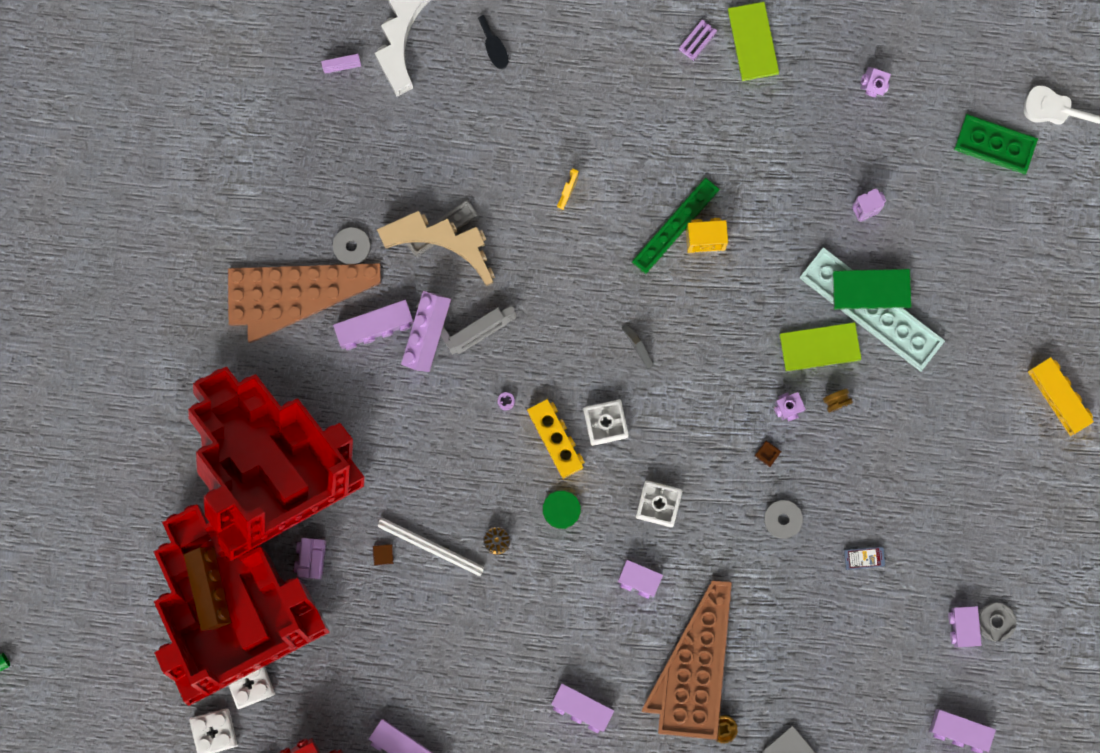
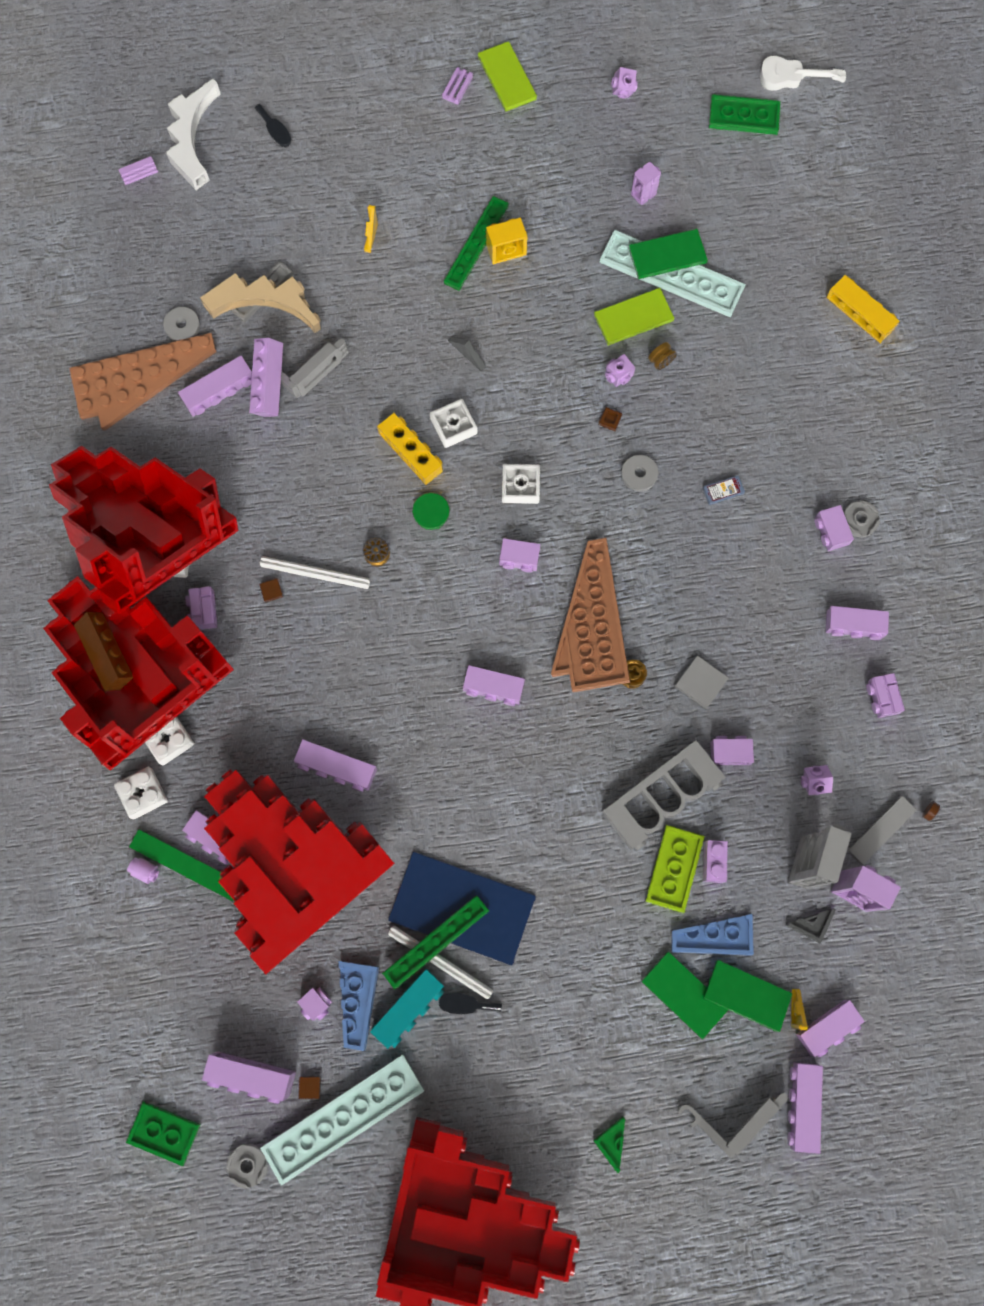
camera: 15 degrees left, 5 degrees down
lavender bush [498,392,515,410] -> none

